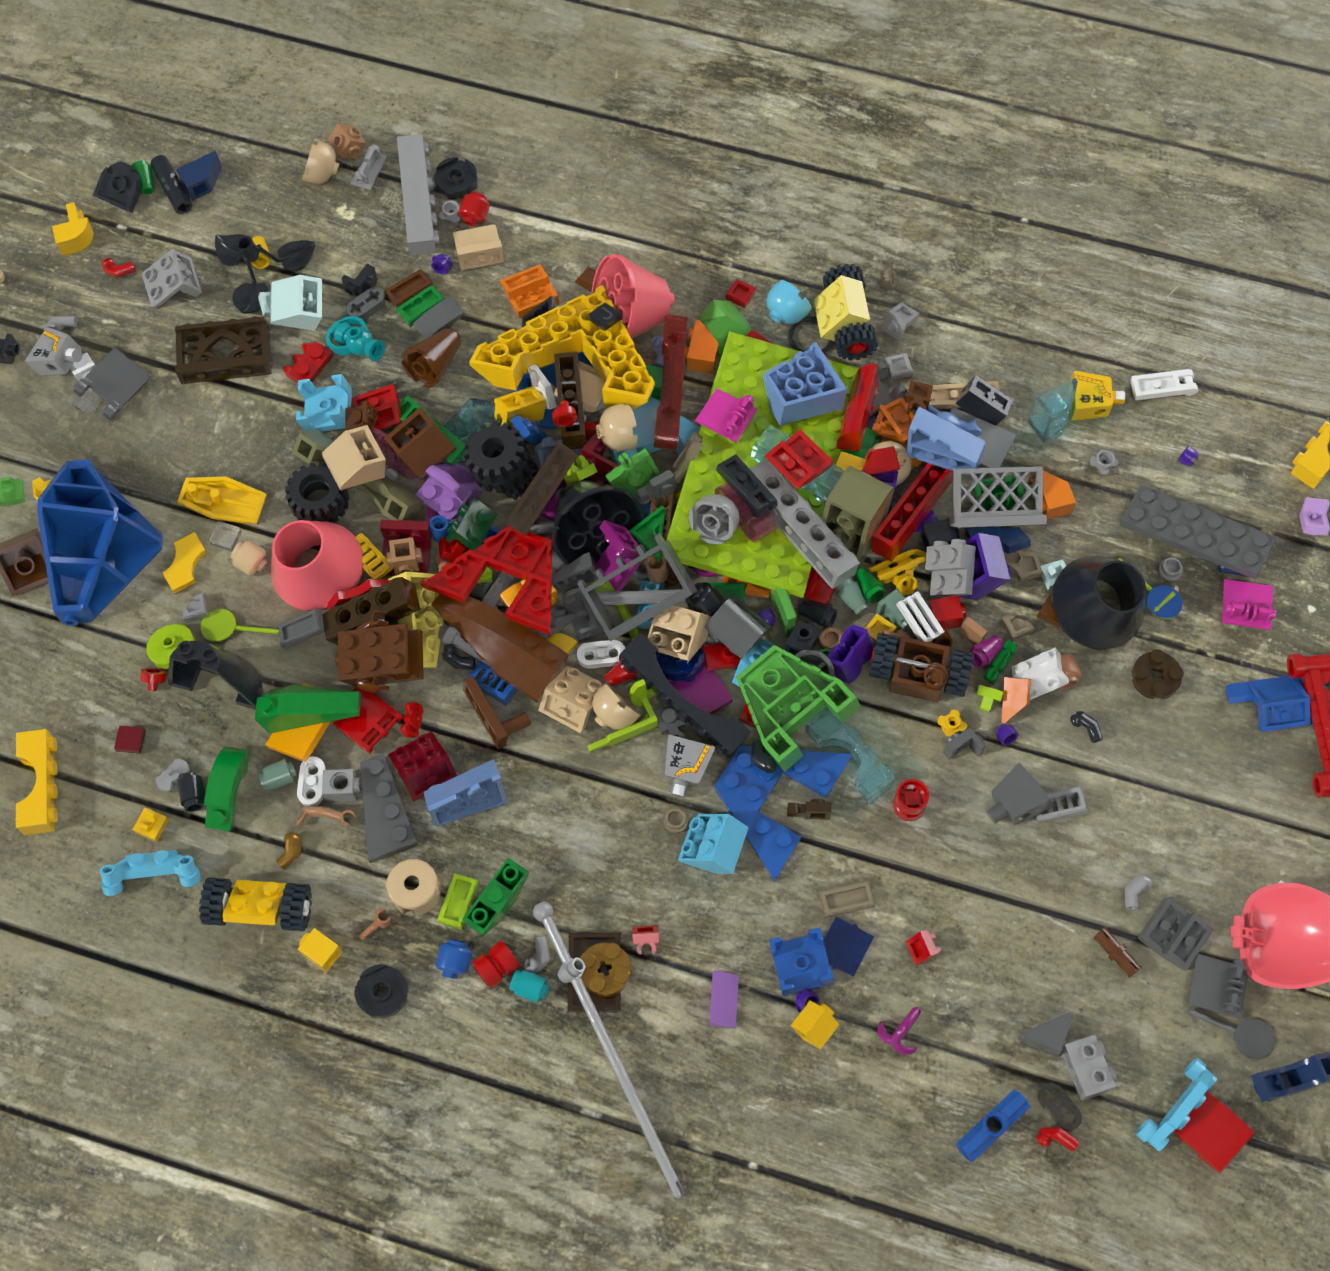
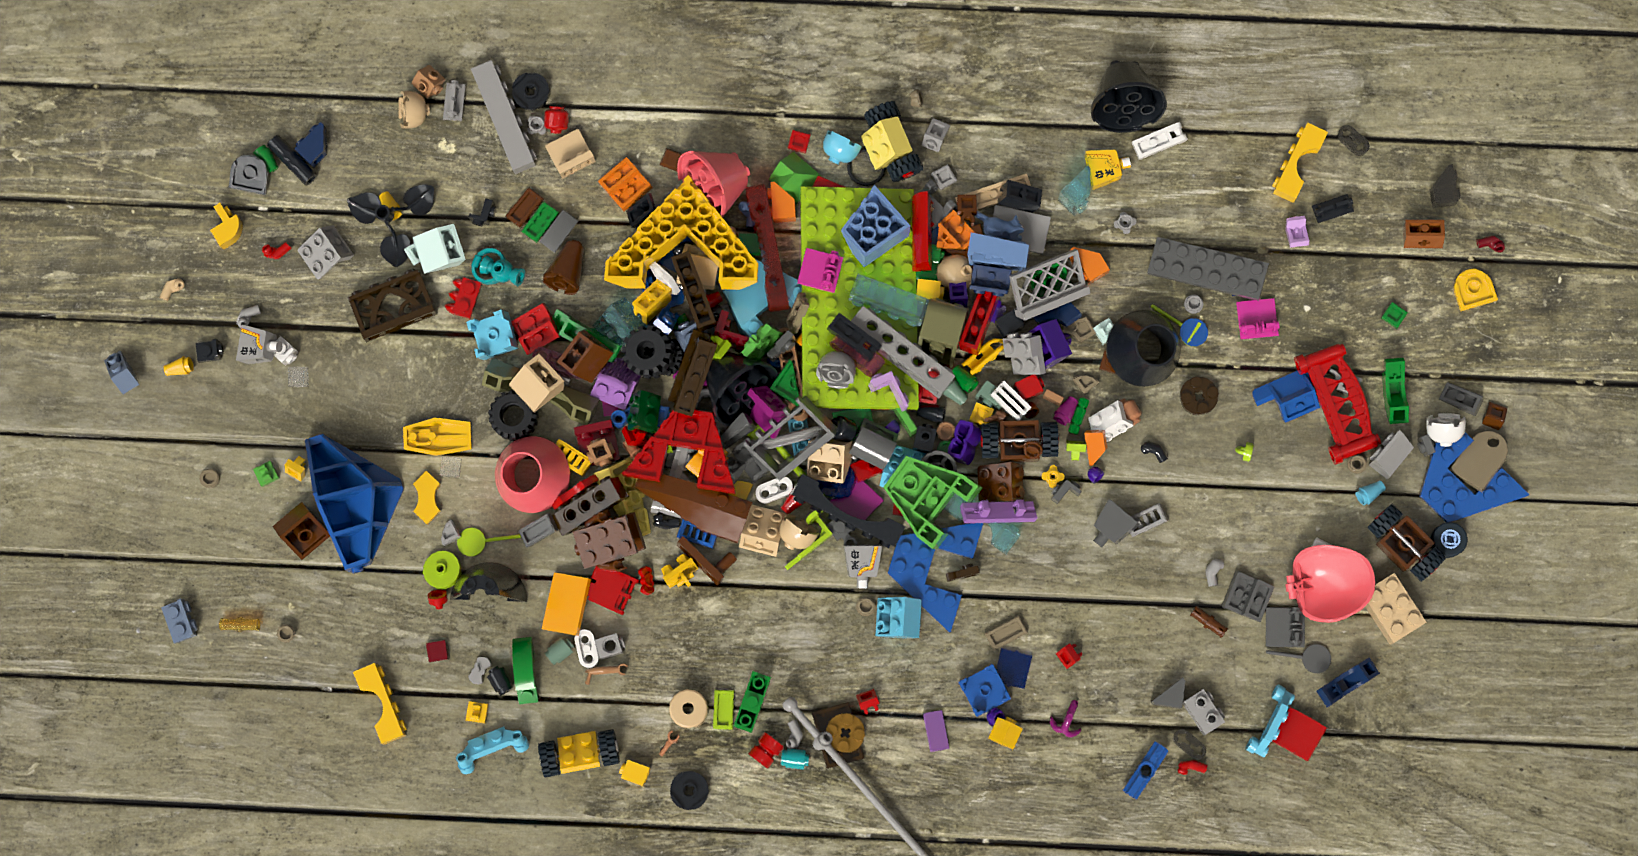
camera: 10 degrees left, 15 degrees up
dark grey flag [73,347,151,422] -> none
tan head [230,540,268,576] -> none
green wedge [255,685,361,734] -> none
pearl gold arm [276,832,302,870] -> none
reddish brown bracket [345,401,378,431] -> none
dark grey beam [346,287,385,321] -> none
dark grey wing [360,753,418,863] -> none
dark red bracket [388,732,457,801] -> none
medium blue wedge [424,759,507,827] -> none
dark purple plate [431,254,453,274] -> none
blue head [436,939,472,979] -> none
red tile [552,400,577,427] -> none
black tile [588,303,621,331] -> none
tan cylinder [596,403,638,451] -> none
black arm [751,740,777,774] -> none
red slope [765,429,833,490] -> none
red tile [860,446,900,476] -> none
yellow plate [892,570,917,596] -> none
red wheel [893,779,929,821] -> none
dark purple hinge [1178,446,1199,466] -> none
none -> yellow hips [661,554,698,588]
none -> lavender bracket [868,371,909,412]
none -> medium lavender hinge [960,500,1037,523]
none -> dark blue bracket [969,263,1012,297]
none -> reddish brown bracket [978,462,1025,502]
none -> black cone [1090,60,1167,133]
none -> lime tile [1235,442,1254,462]

